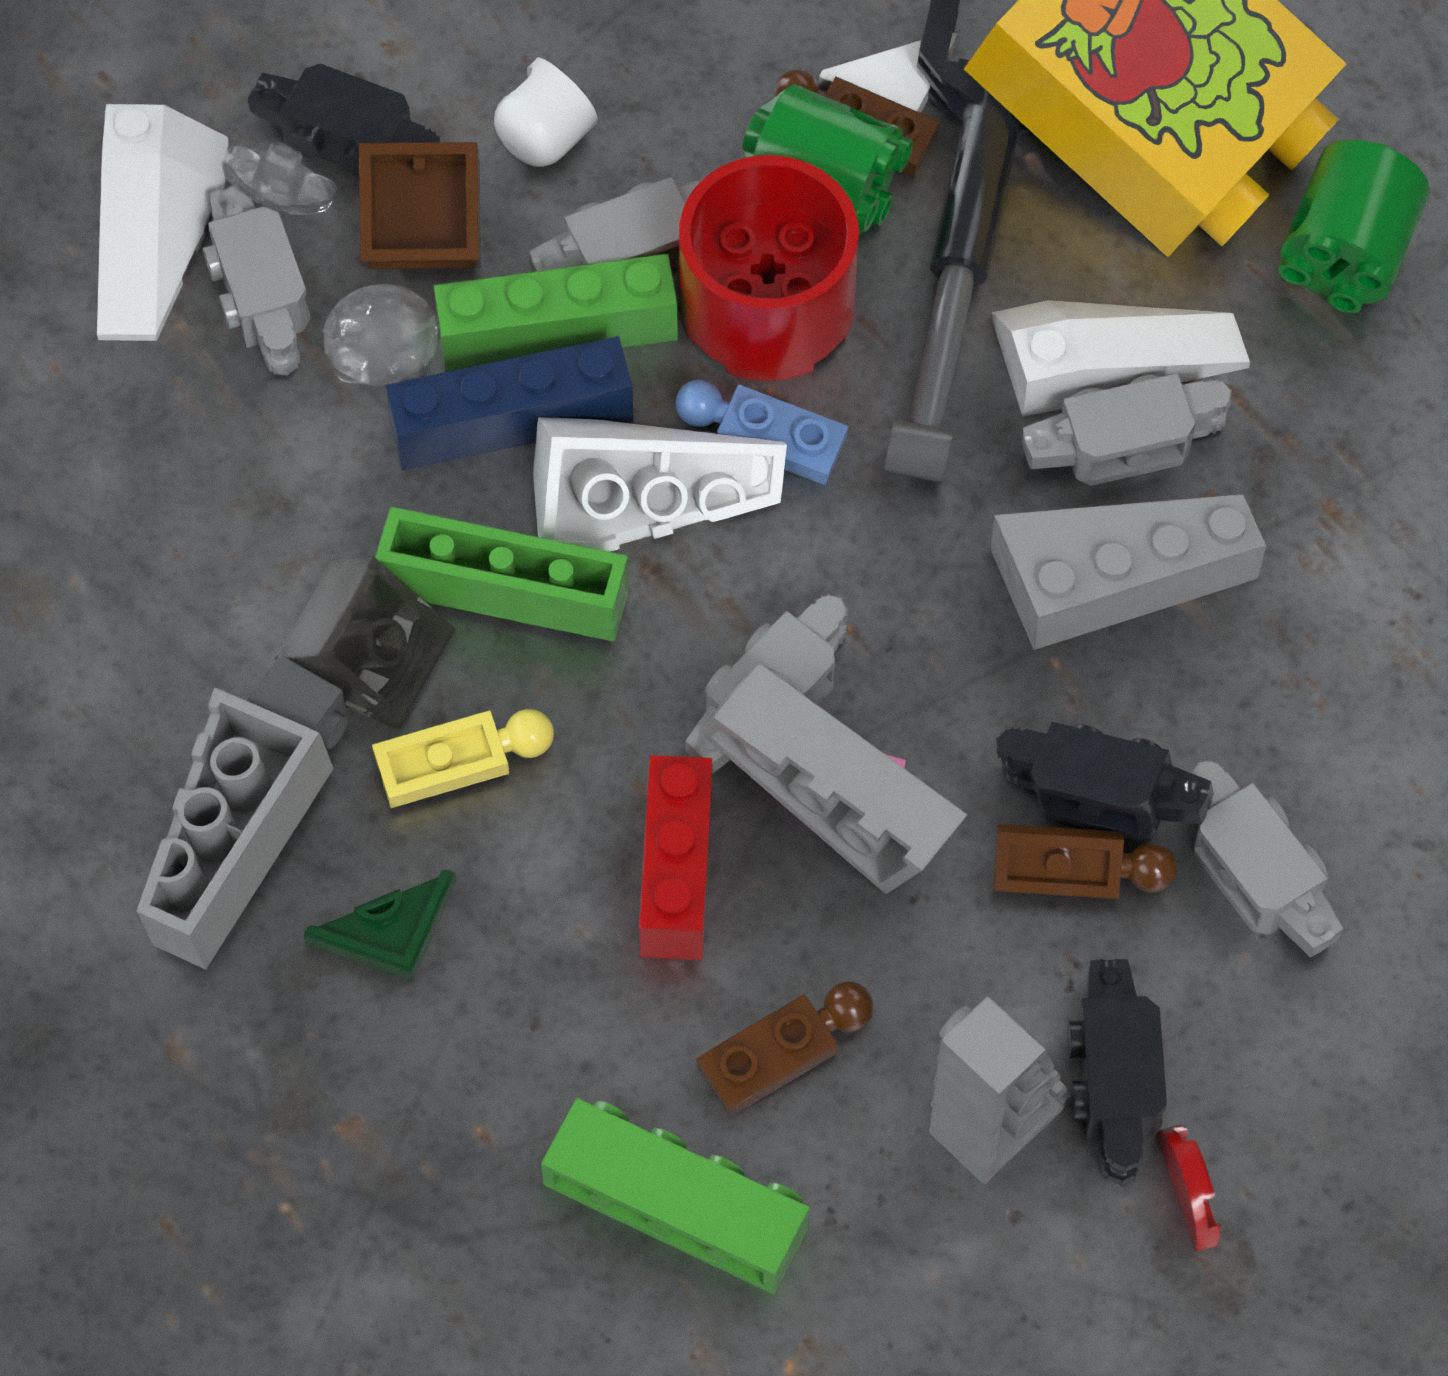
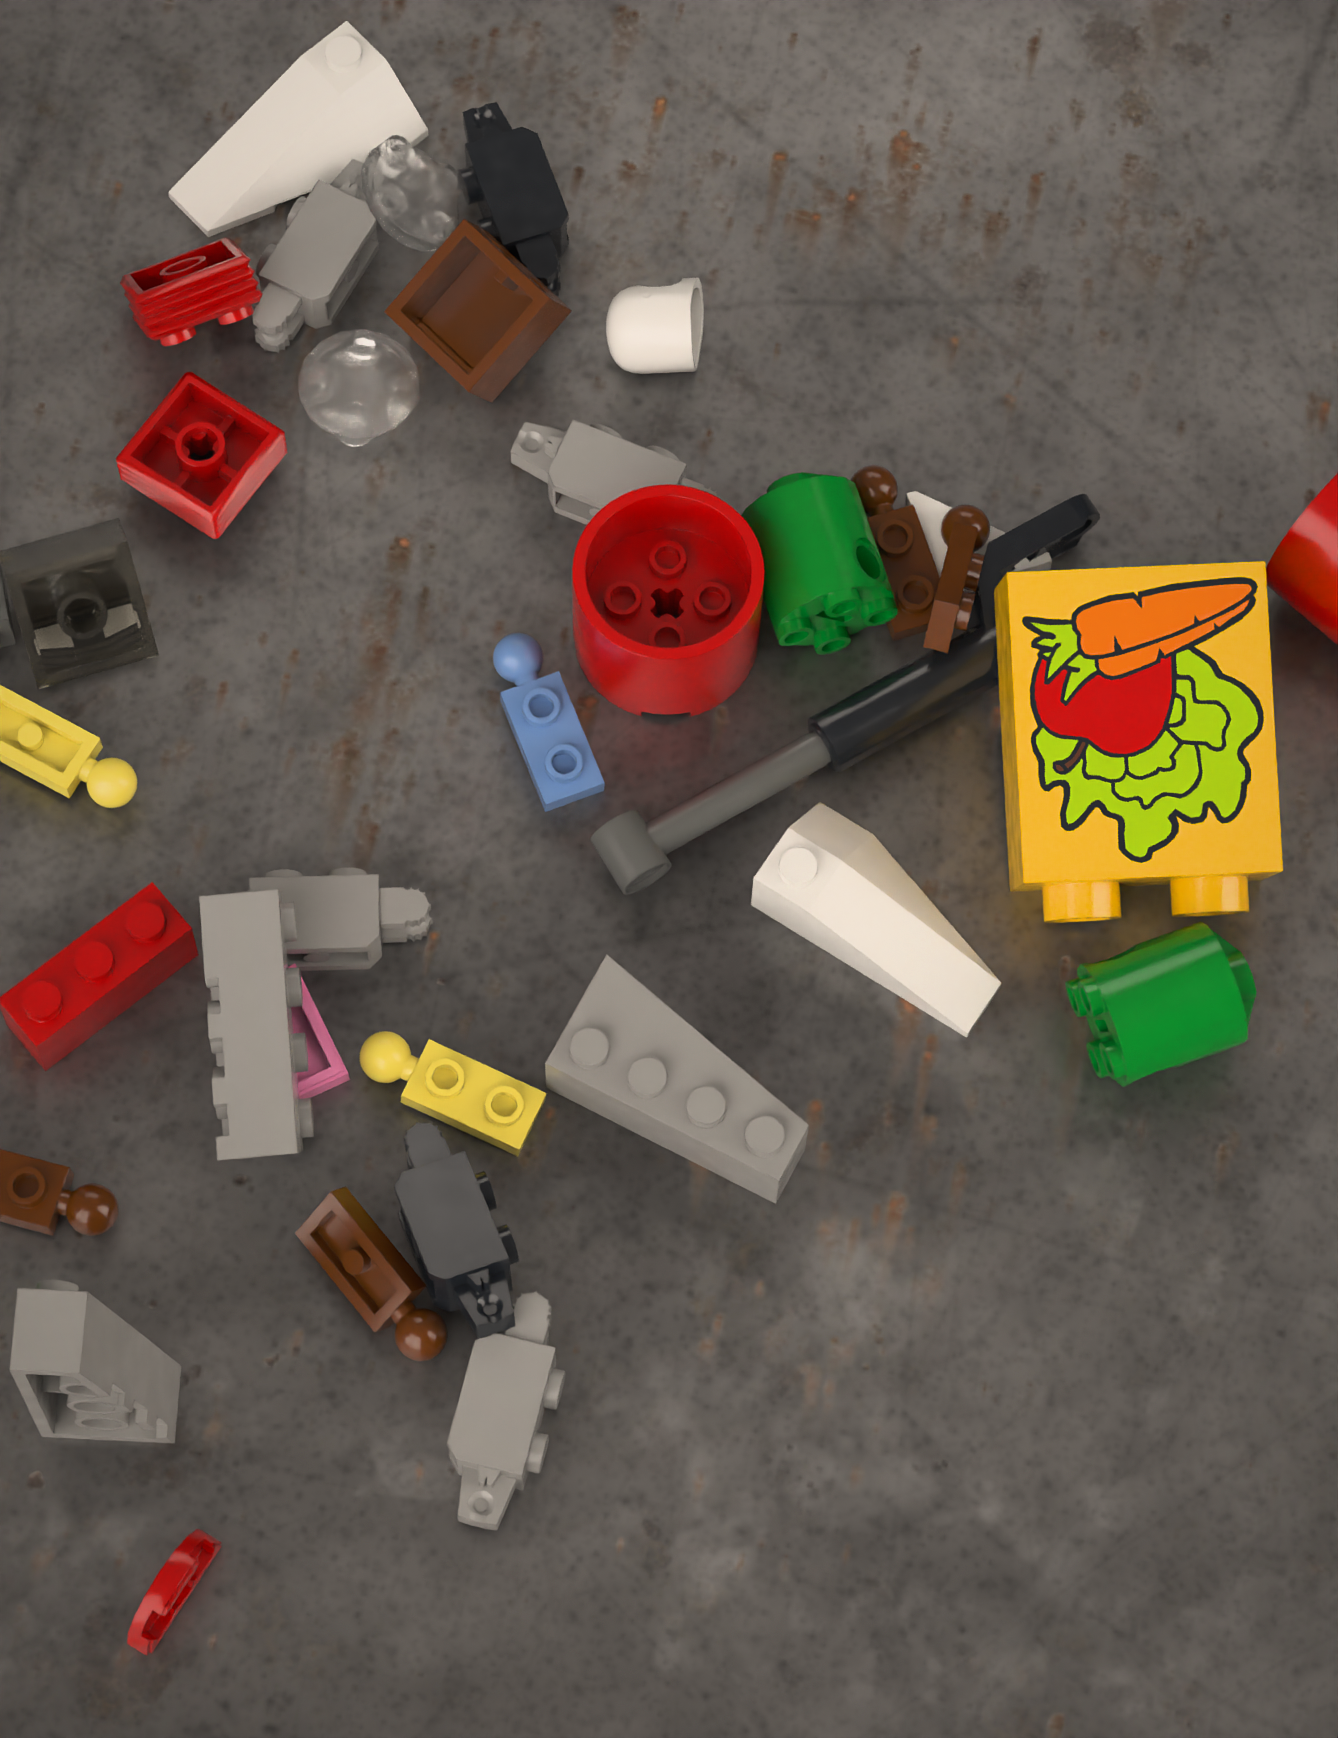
camera: 45 degrees right, 5 degrees up
bright green brick [375,507,629,642] -> none
dark blue brick [385,336,634,470] -> none
bright green brick [434,254,678,372] -> none
white wedge [533,417,787,552] -> none
light grey hinge [1021,373,1232,486] -> none
black hinge [1067,959,1167,1187] -> none
none -> red brick [116,372,287,539]
none -> red brick [120,237,263,346]
none -> light yellow plate [359,1031,547,1156]
none -> reddish brown plate [923,504,990,653]

